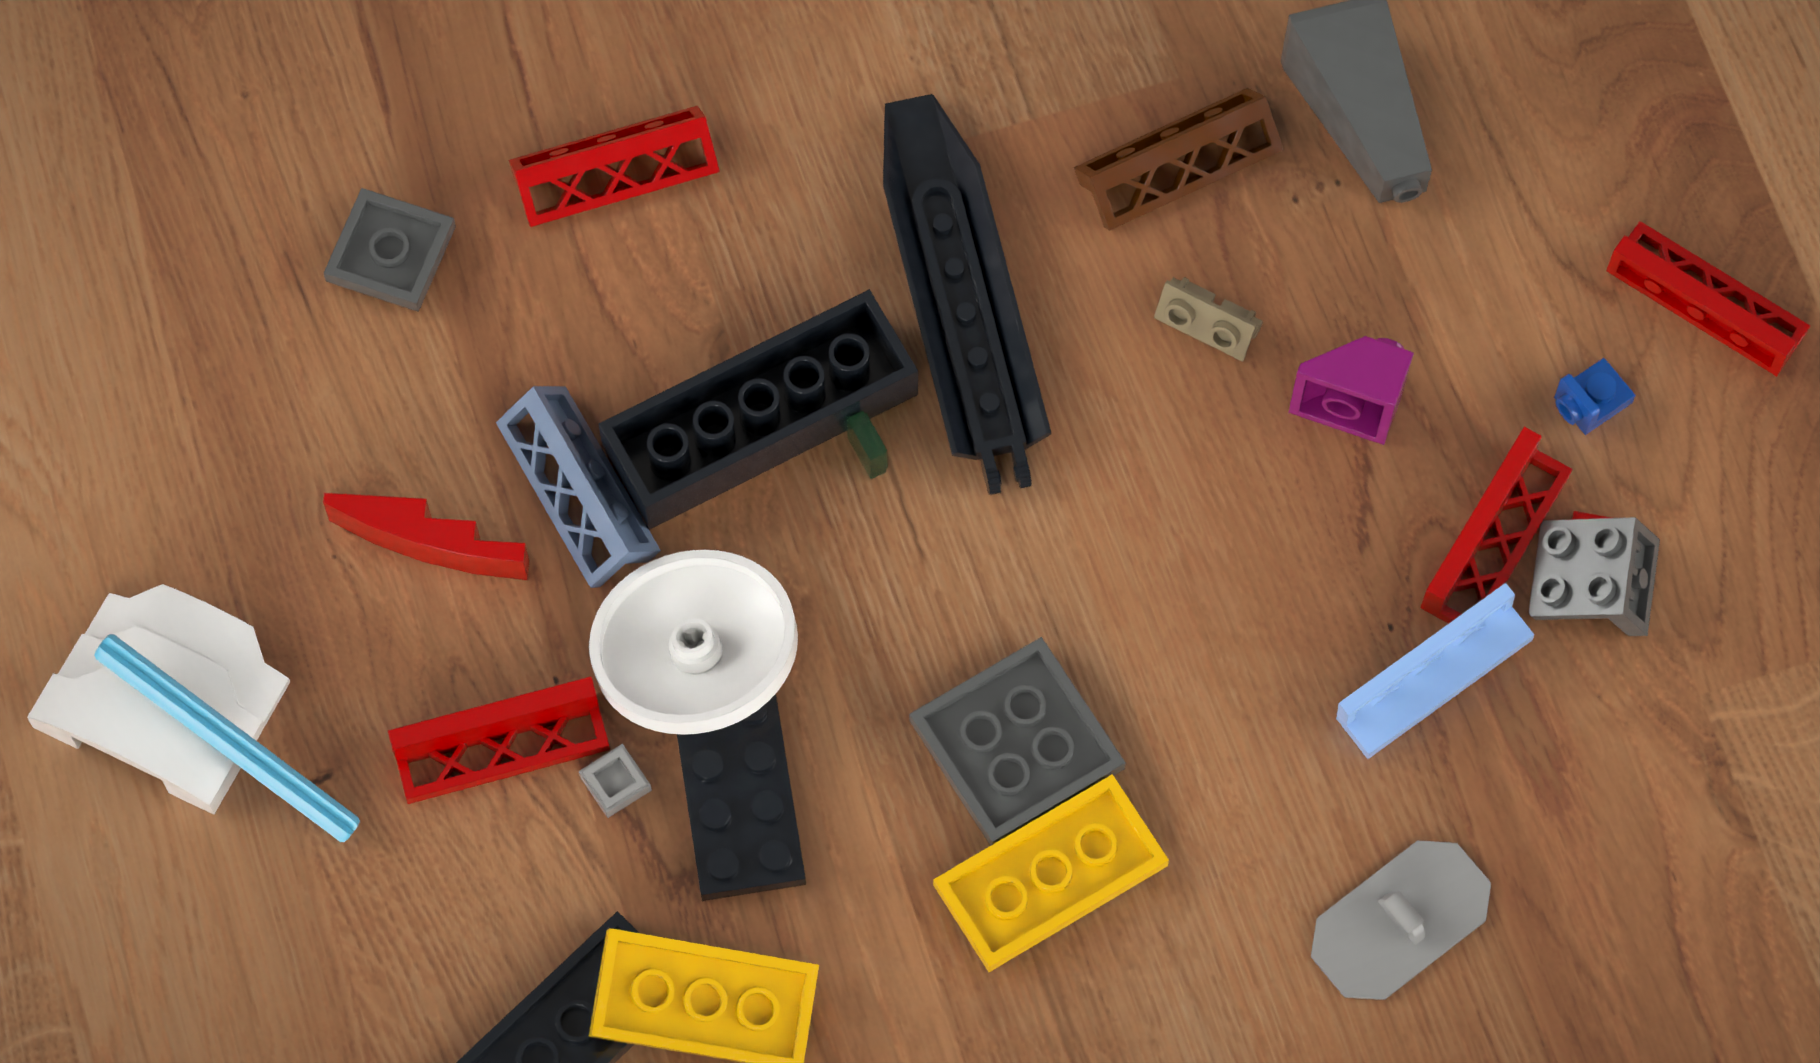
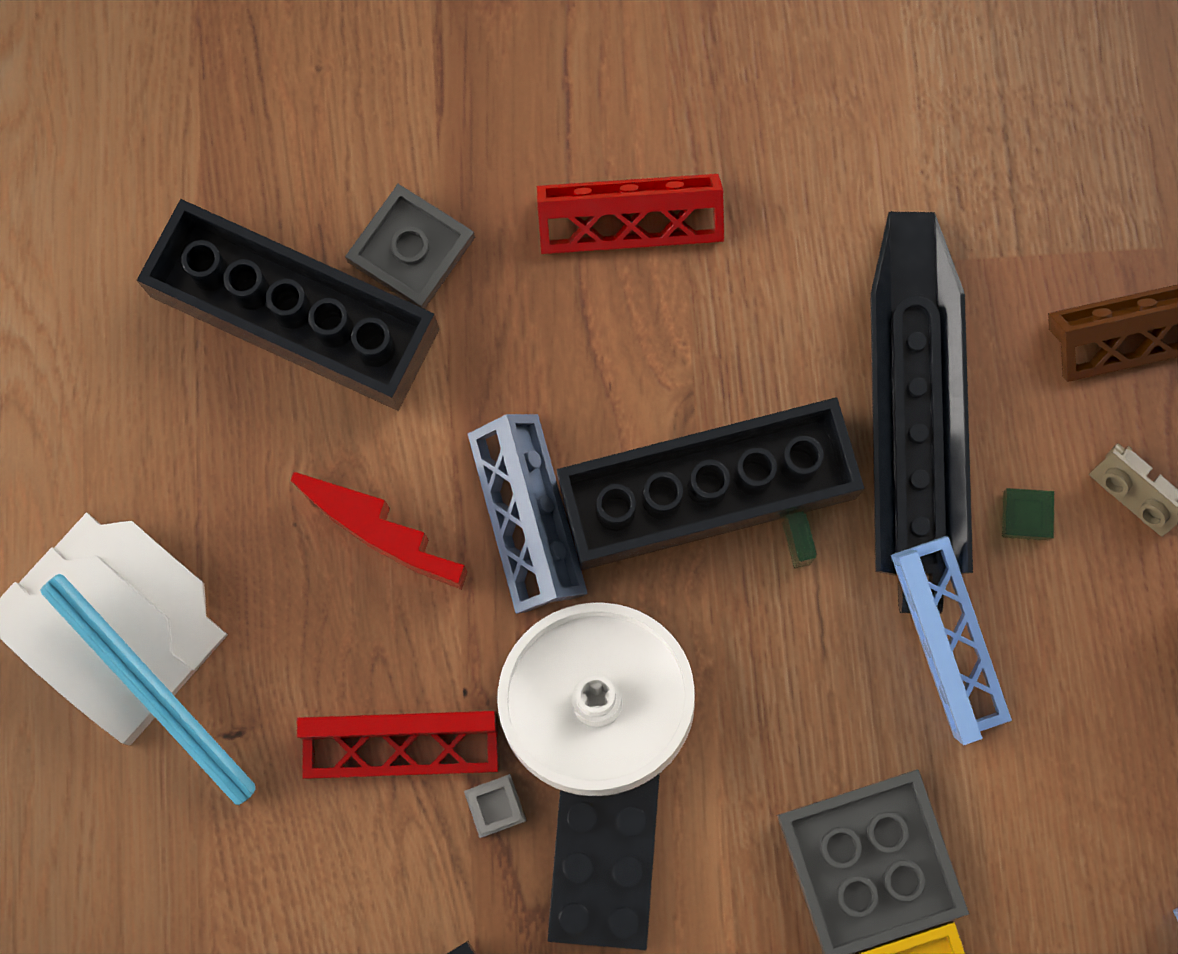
camera: 15 degrees right, 10 degrees up
none -> black brick [136,199,440,411]
none -> light blue fence [891,536,1012,745]
none -> clear green tile [1002,488,1054,541]

